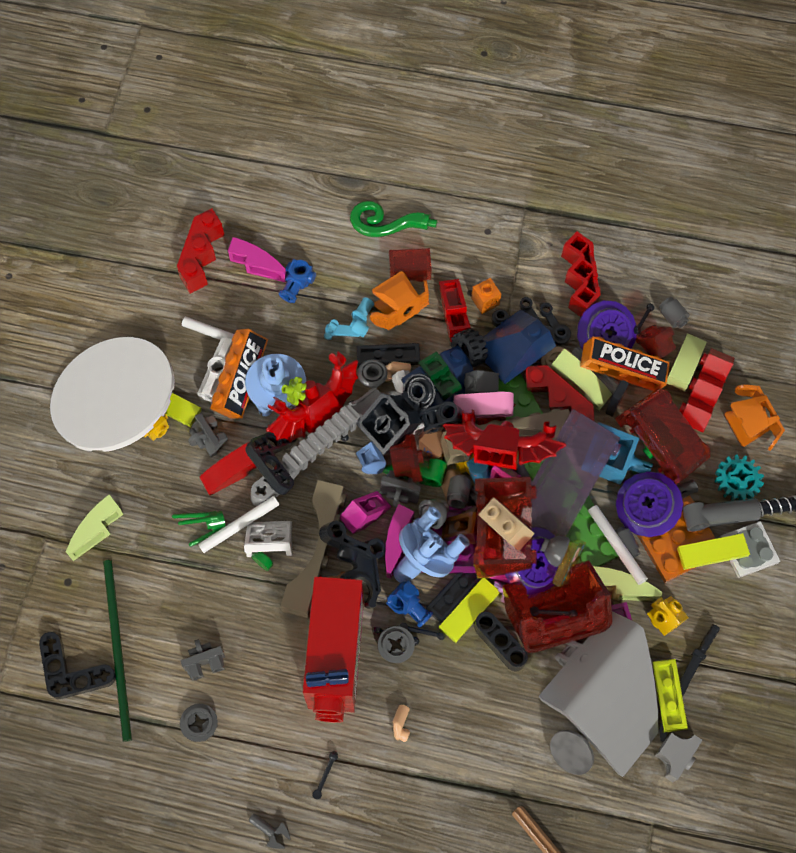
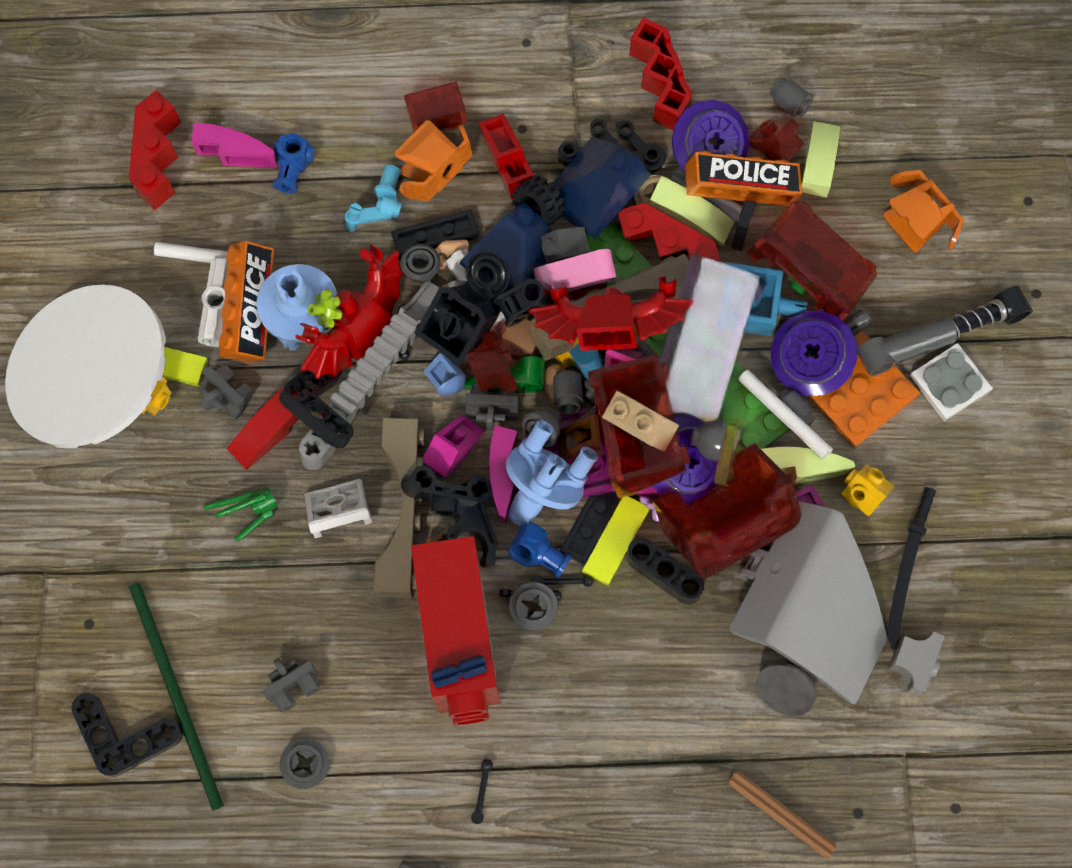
camera: 10 degrees left, 5 degrees up
yellowish green slope [66,495,123,561] -> none
white piece [198,496,280,553] -> none
green tile [251,552,273,571] -> none
green plant [350,201,438,237] -> none
light nougat arm [393,705,410,742] -> none
dark green slope [419,351,462,400] -> none
orange brick [471,278,501,314] -> none
black hinge [530,606,578,618] -> none
black hinge [634,303,655,334] -> none
neon yellow tile [652,659,688,733] -> none
neon yellow tile [677,533,750,570] -> none
red brick [678,348,735,433] -> none
teal gear [714,455,764,501] -> none

